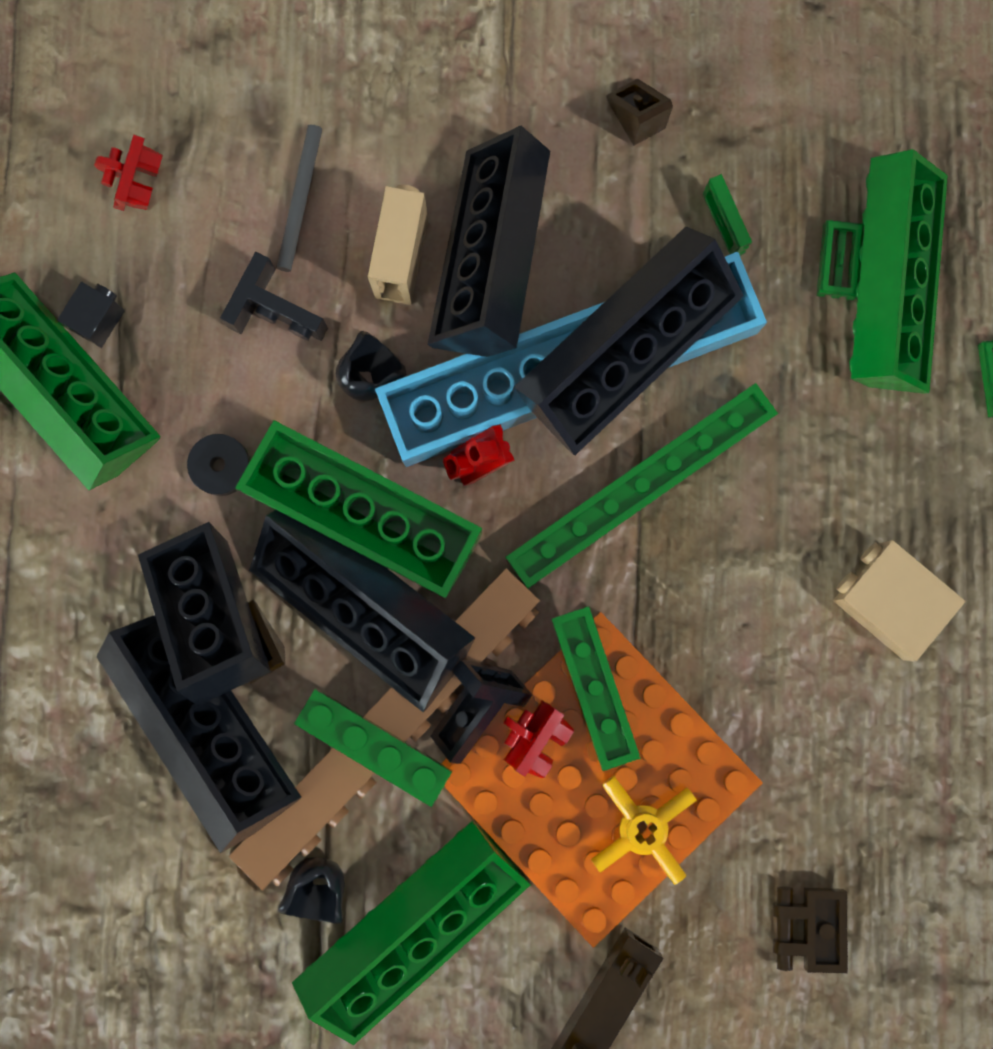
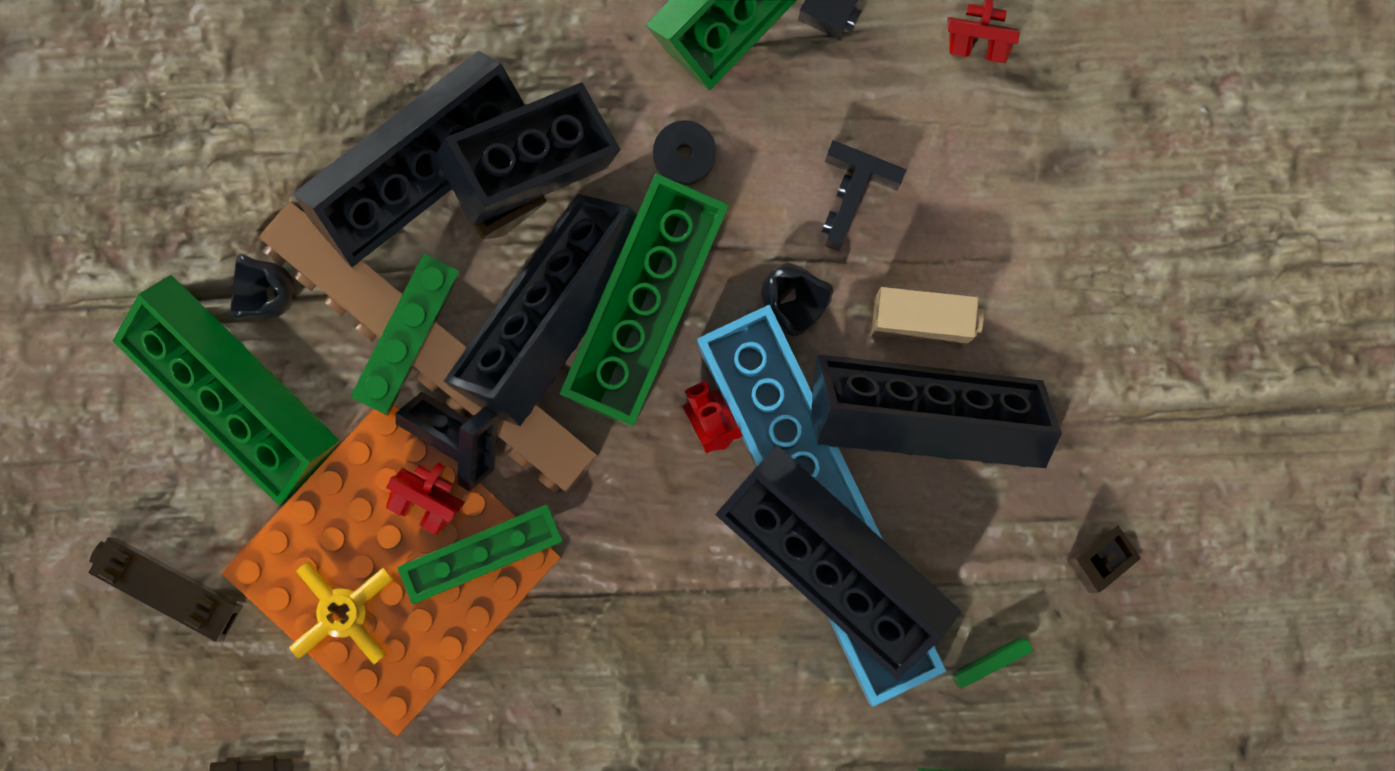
camera: 85 degrees right, 0 degrees up
dark grey bar [276,125,322,272] -> none
green plate [505,383,778,589] -> none

